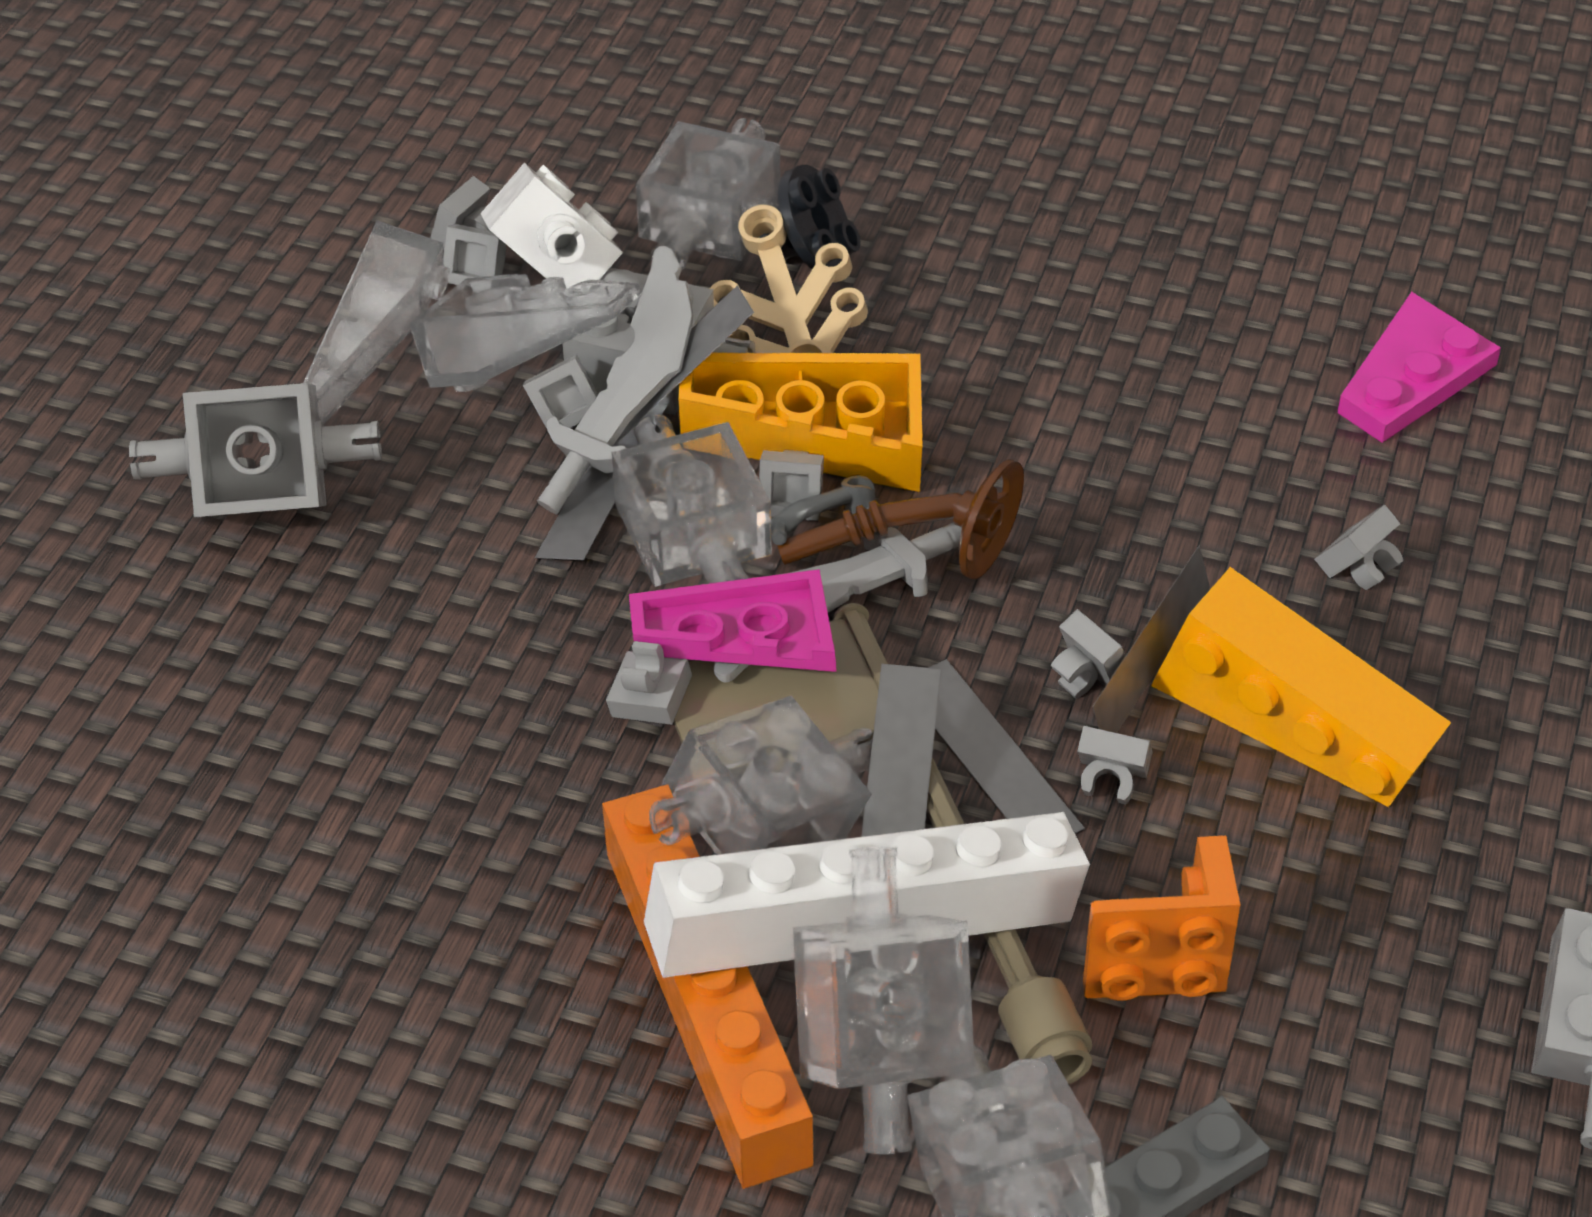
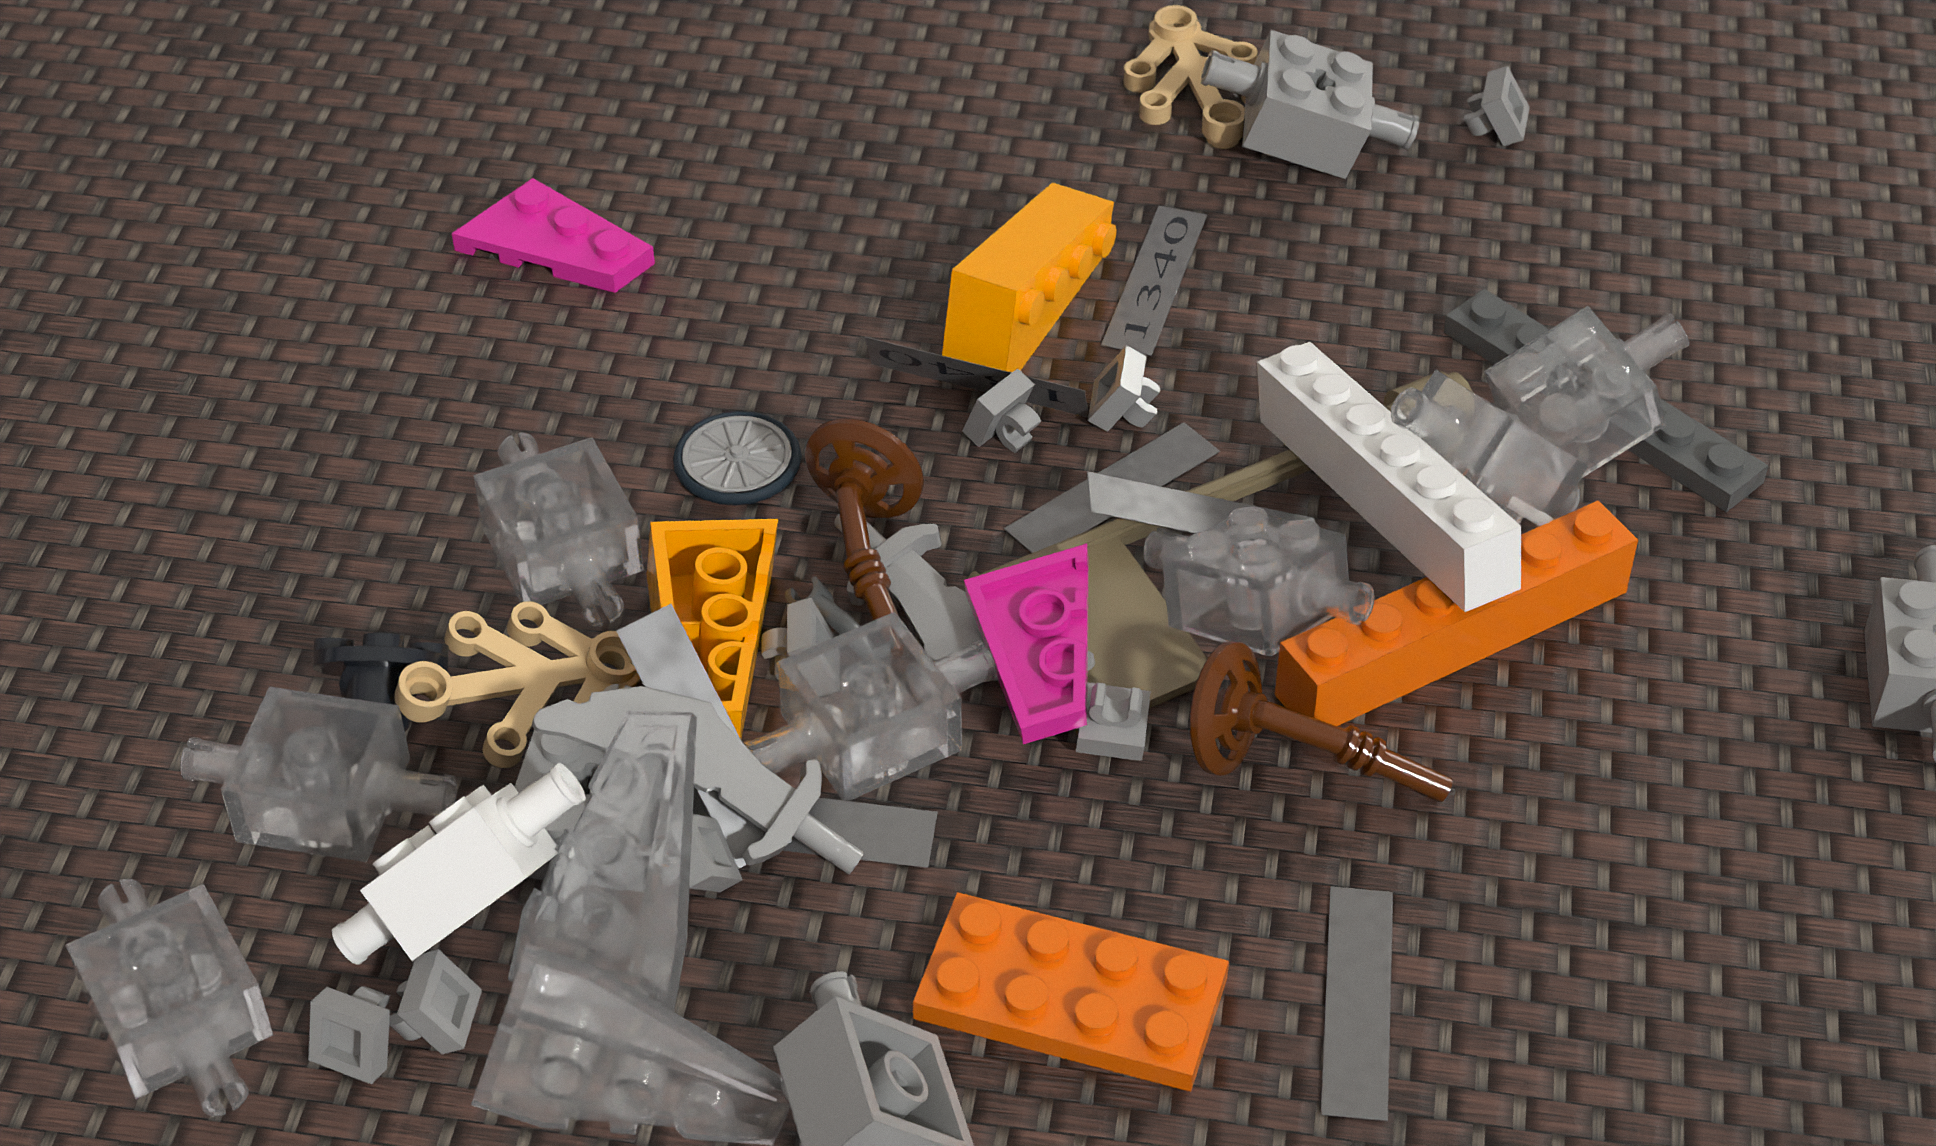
camera: 100 degrees left, 0 degrees up
orange bracket [1083,835,1240,1001] -> none
light grey tile [1314,504,1403,590] -> none
none -> clear brick [66,879,273,1116]
none -> clear brick [473,433,644,627]
none -> light grey wheel [673,411,802,506]
none -> orange plate [913,892,1229,1092]
none -> flat silver sticker [1101,205,1207,356]
none -> reddish brown dish [1190,641,1452,802]
none -> flat silver sticker [1321,886,1393,1121]

